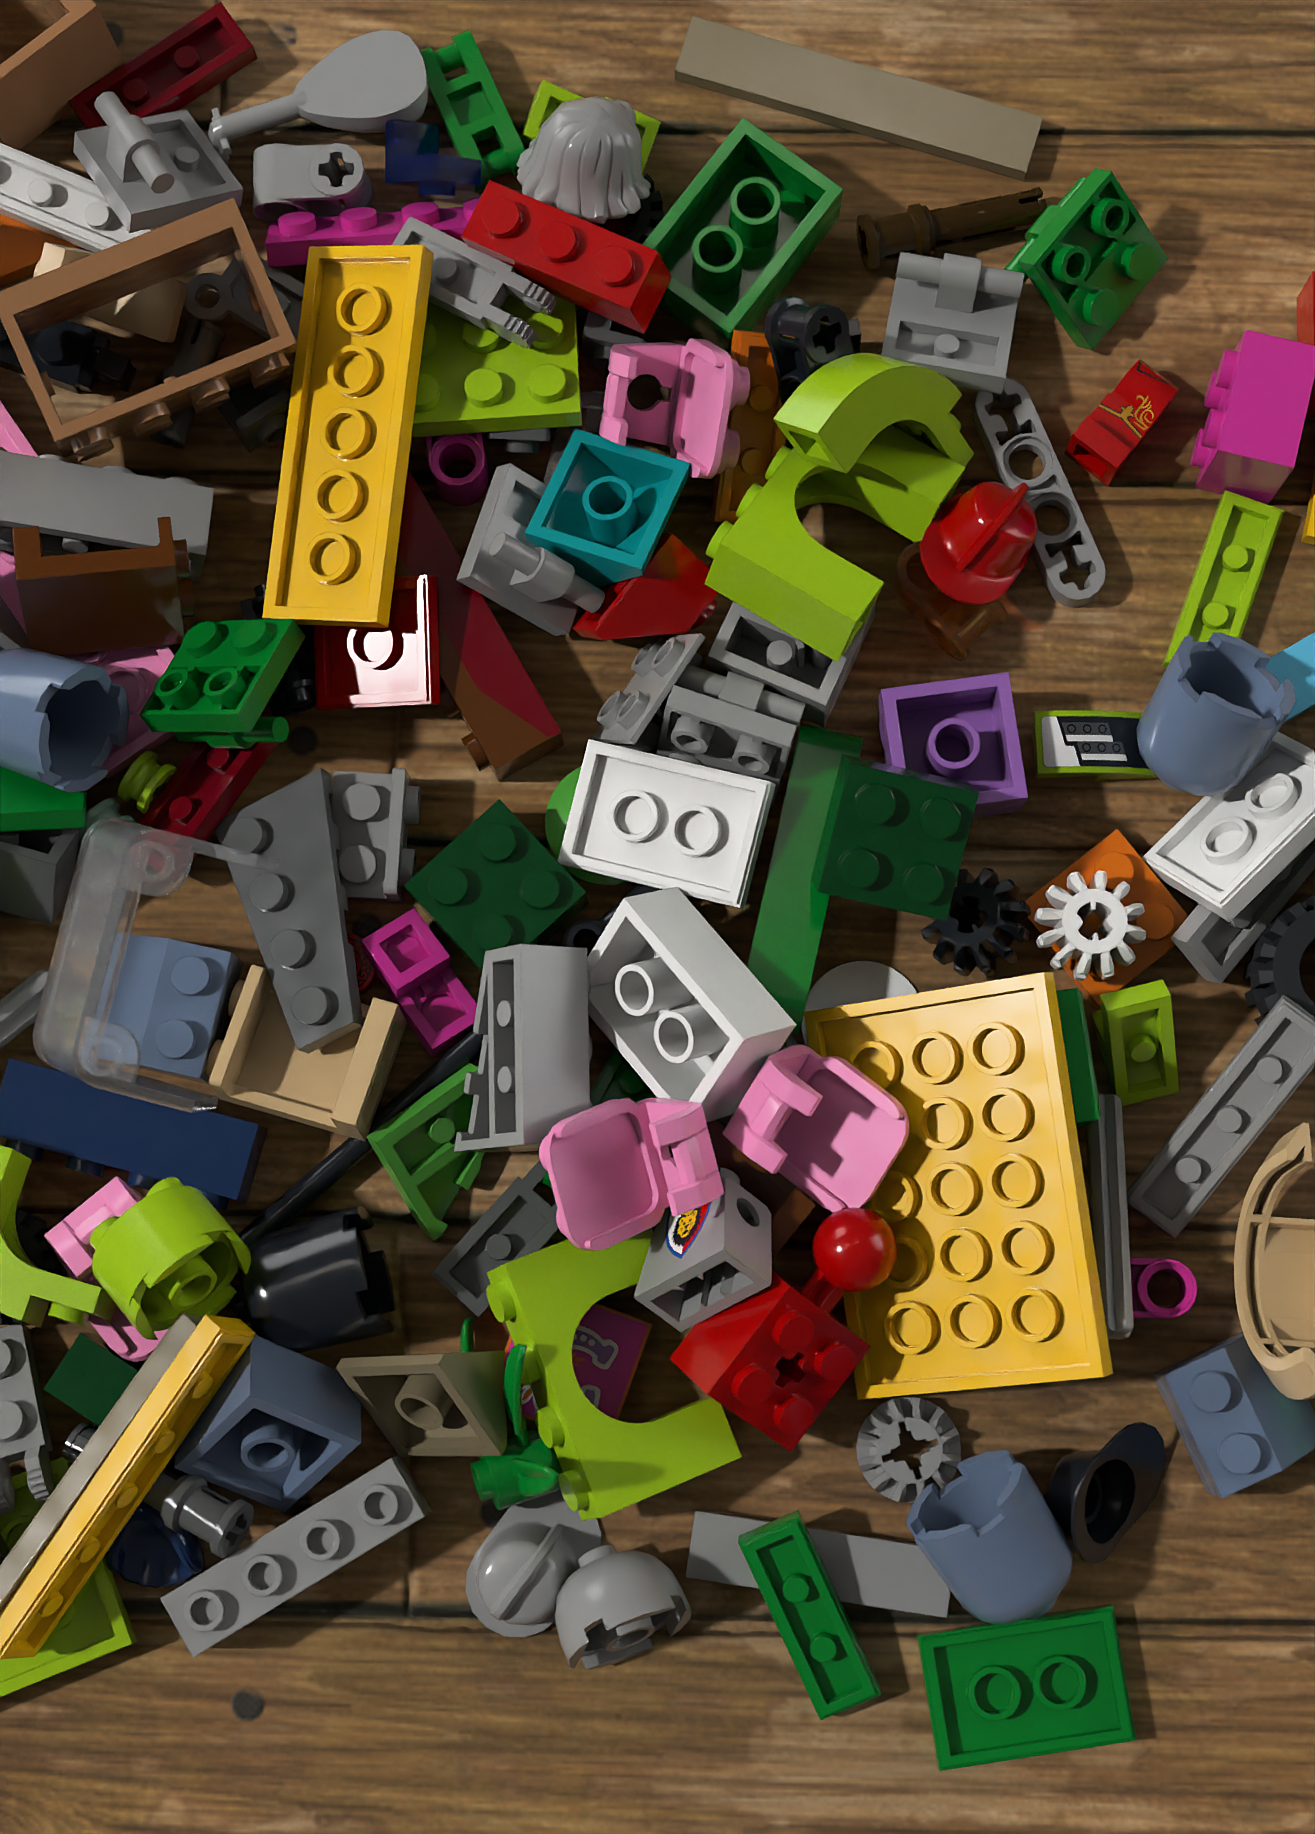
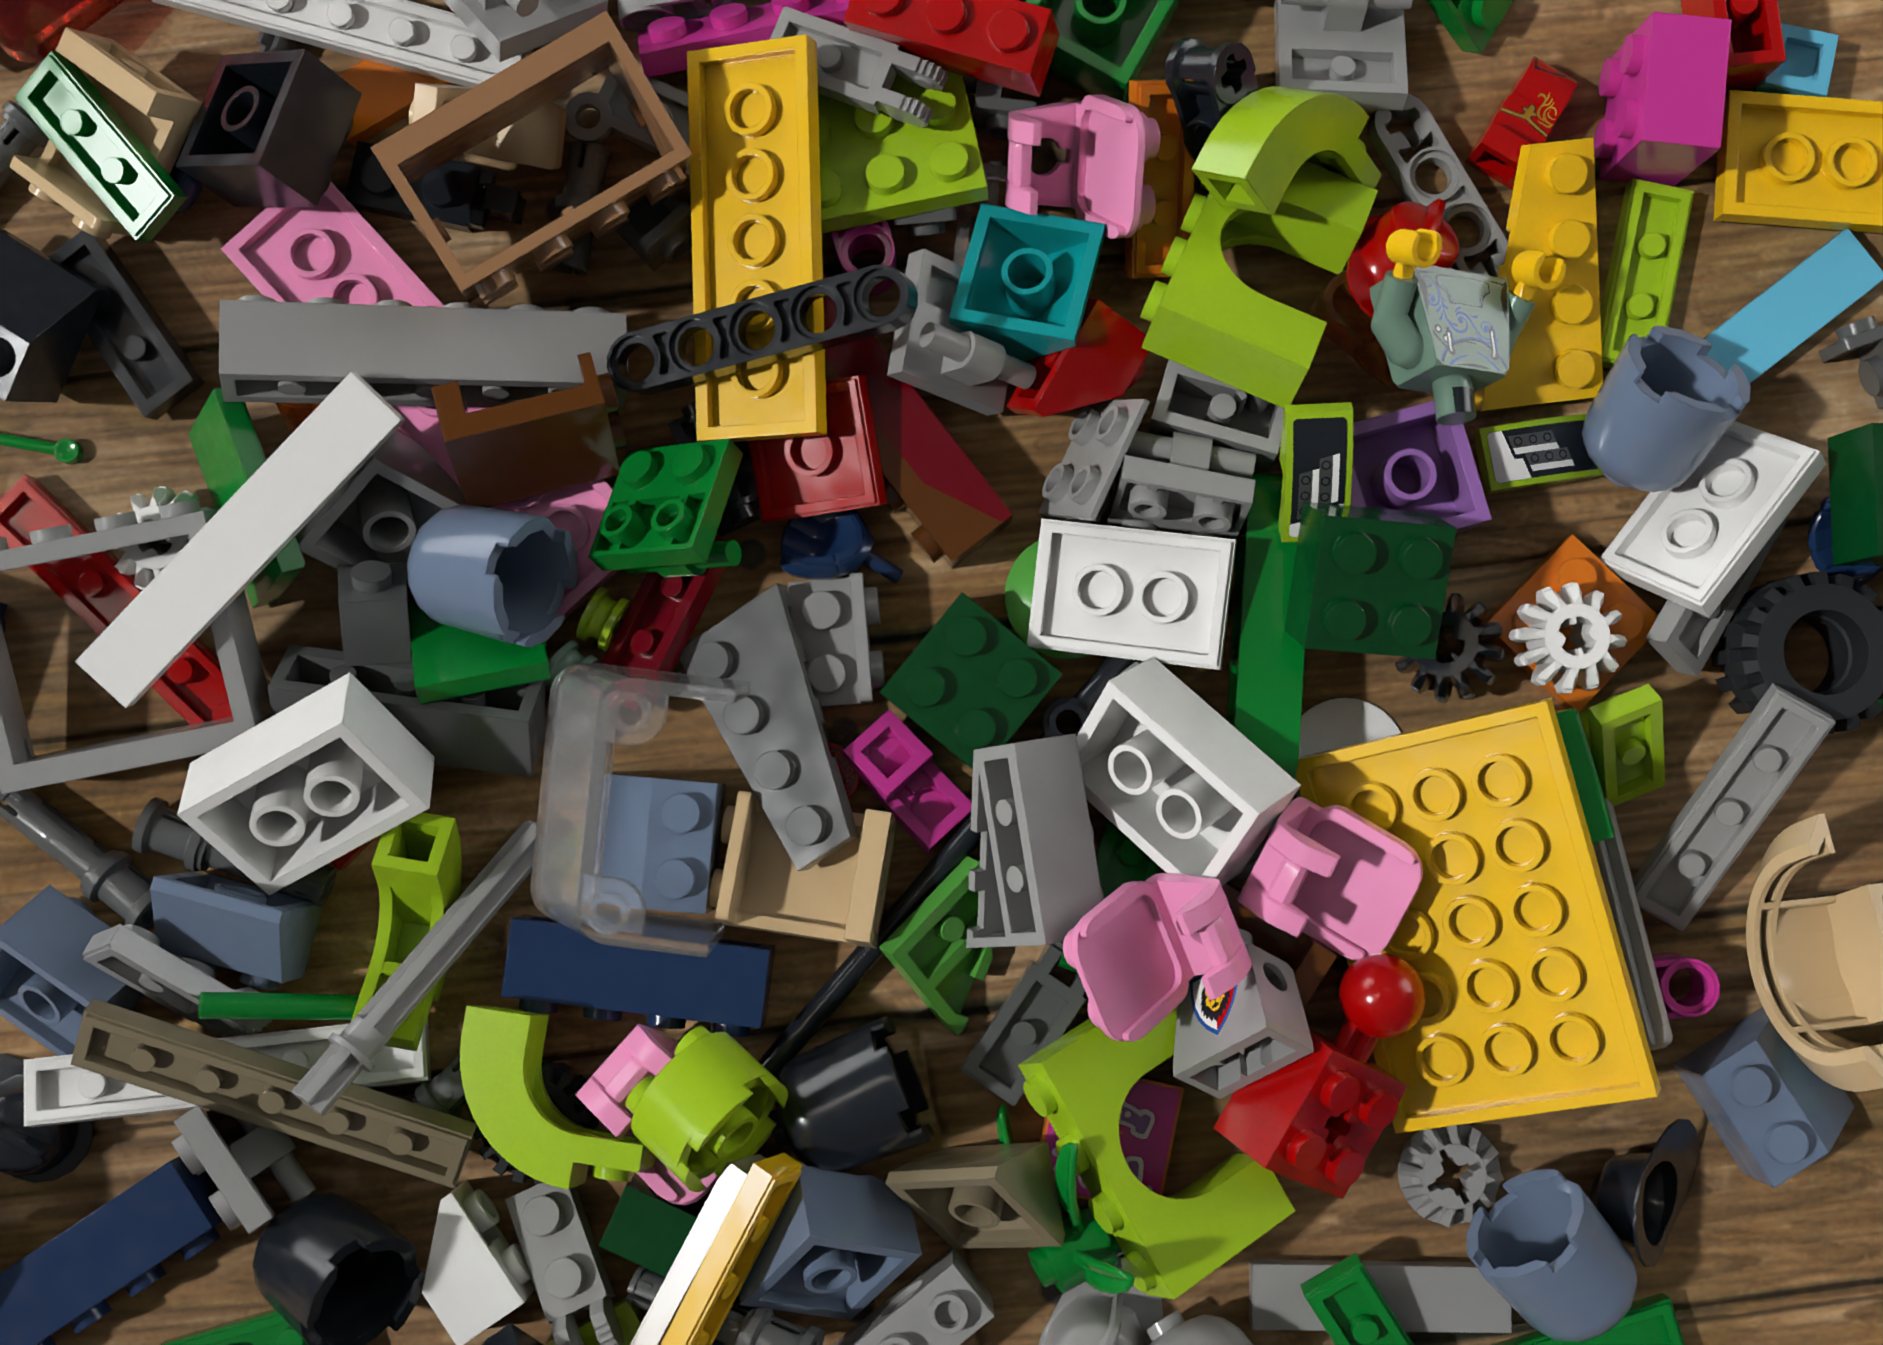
camera: 10 degrees left, 5 degrees up
none -> black beam [607,264,918,395]
none -> dark blue piece [780,509,904,584]
none -> slope [1278,402,1353,542]
none -> sand green torso [1369,228,1566,425]
none -> yellow wing [1475,137,1603,411]

